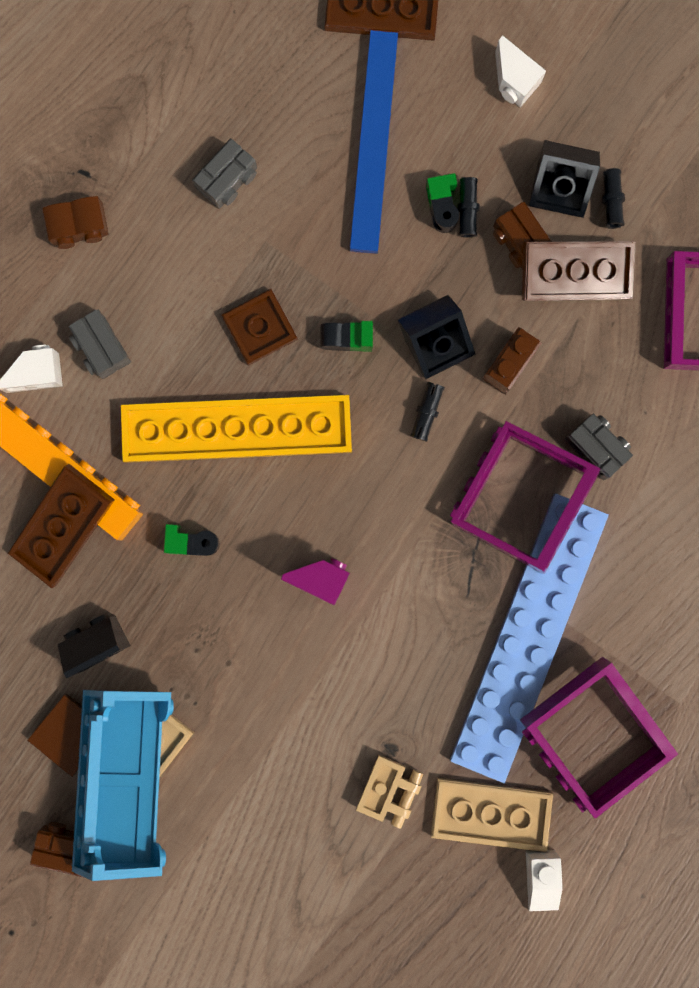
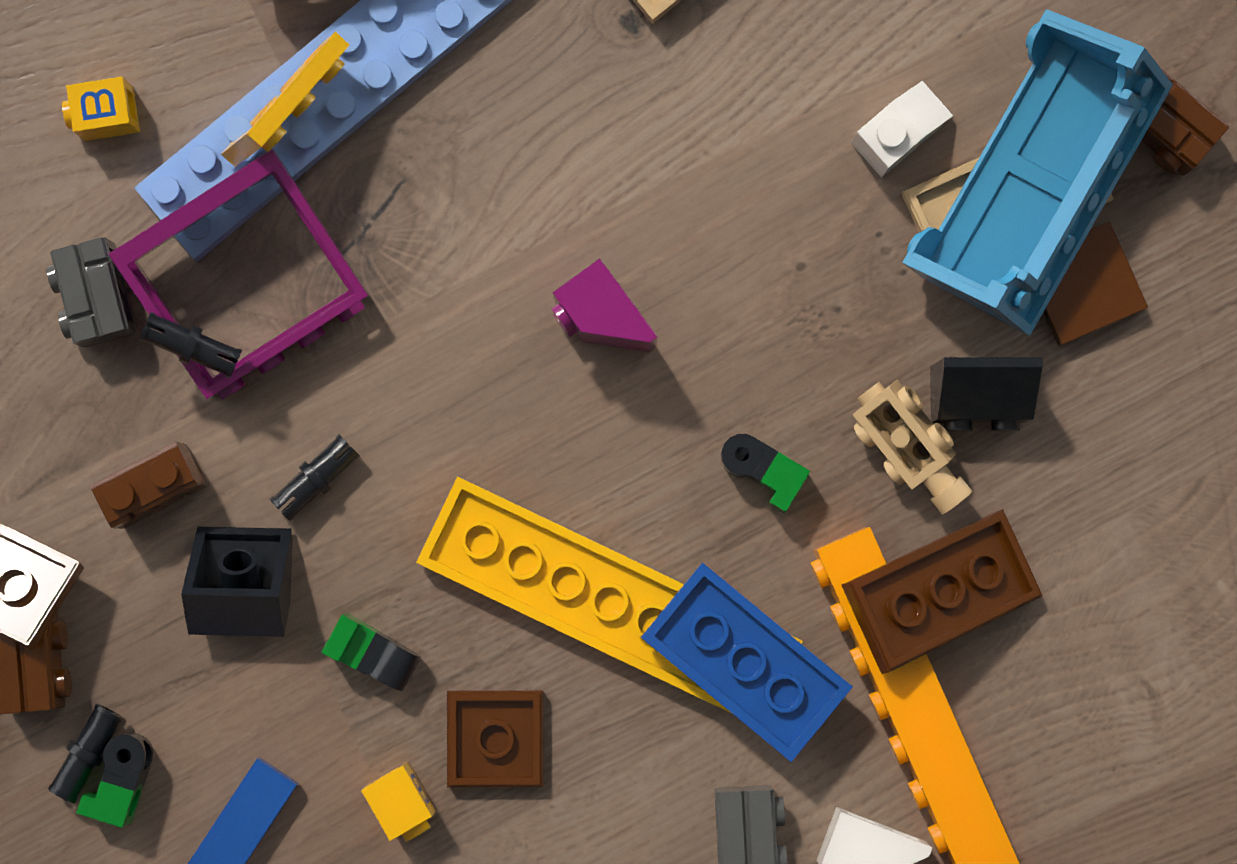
camera: 145 degrees left, 0 degrees up
none -> yellow brick [62,76,140,141]
none -> black pin [139,312,242,378]
none -> yellow wing [221,32,350,167]
none -> yellow brick [361,762,436,842]
none -> blue plate [641,562,853,762]
none -> white slope [851,81,953,178]
none -> tan brick [852,379,973,515]

